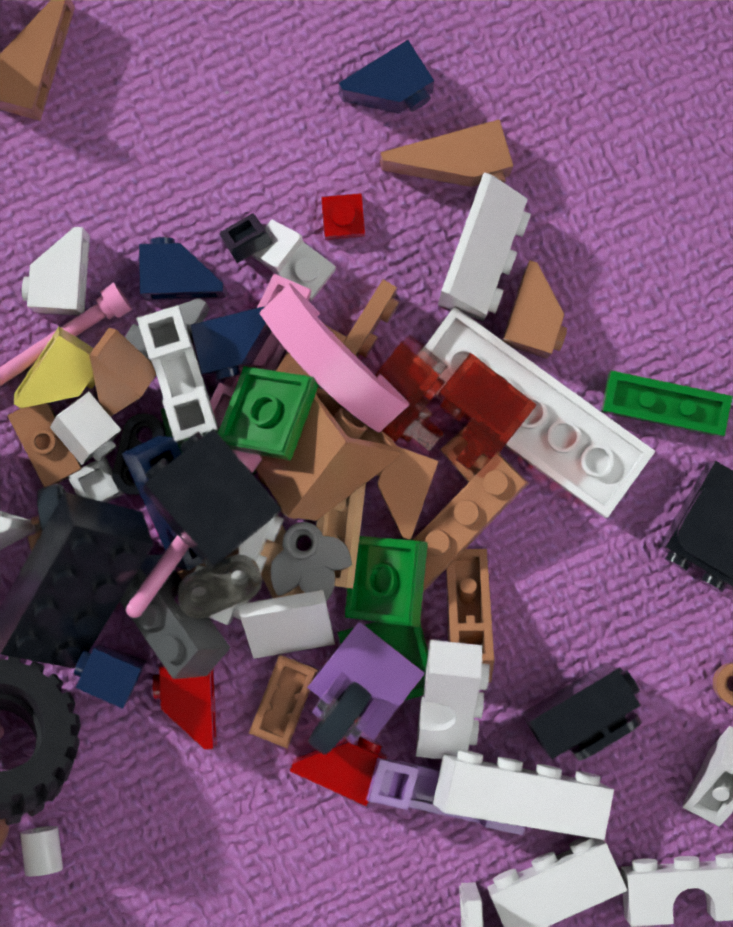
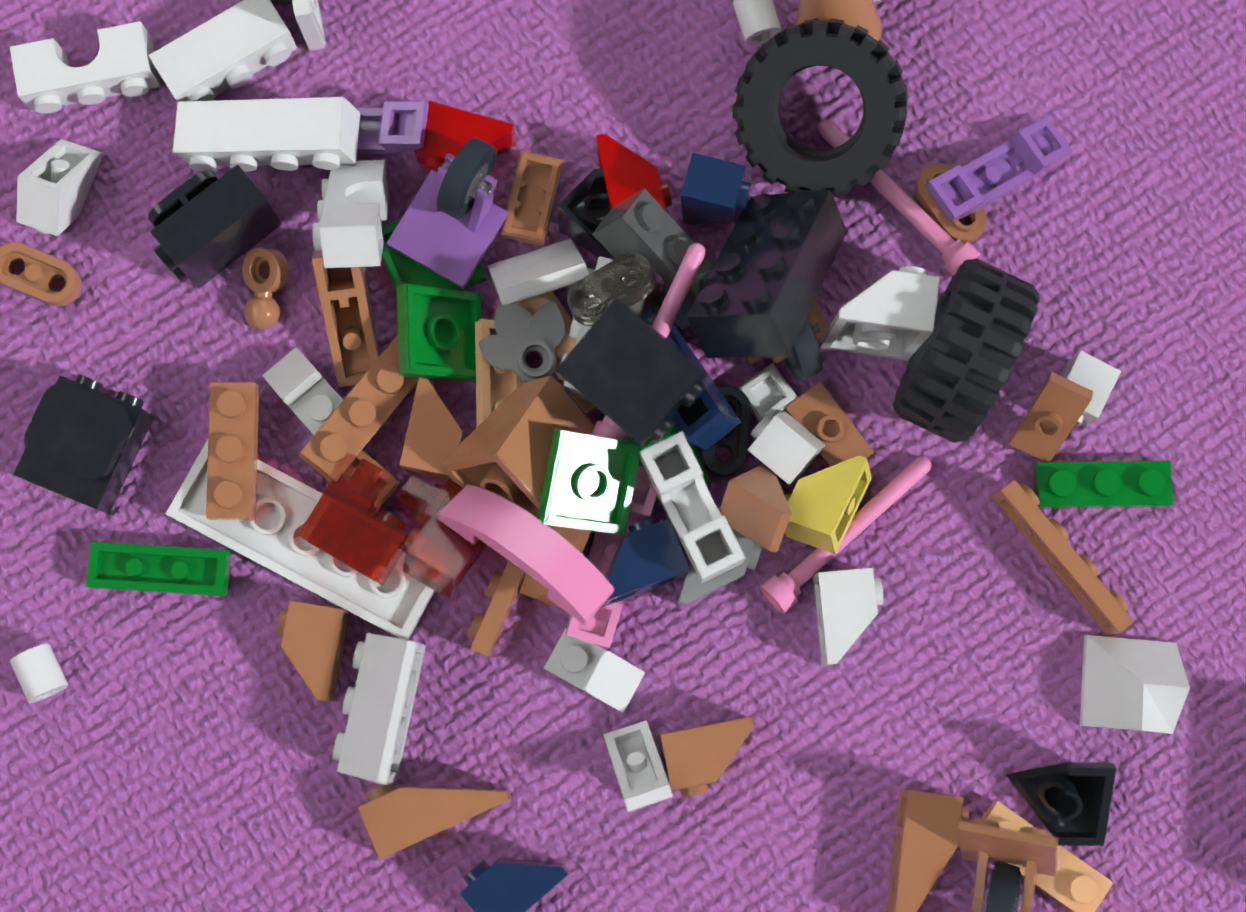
camera: 165 degrees right, 5 degrees down
dark blue slope [139,237,227,300] -> none
black tile [219,213,272,263] -> none
red plate [321,193,365,240] -> none
none -> nougat plate [206,382,259,520]
none -> nougat plate [242,248,289,330]
none -> white slope [262,347,343,435]
none -> black slope [557,168,617,261]
none -> white slope [603,720,673,812]
none -> nougat slope [659,717,754,797]

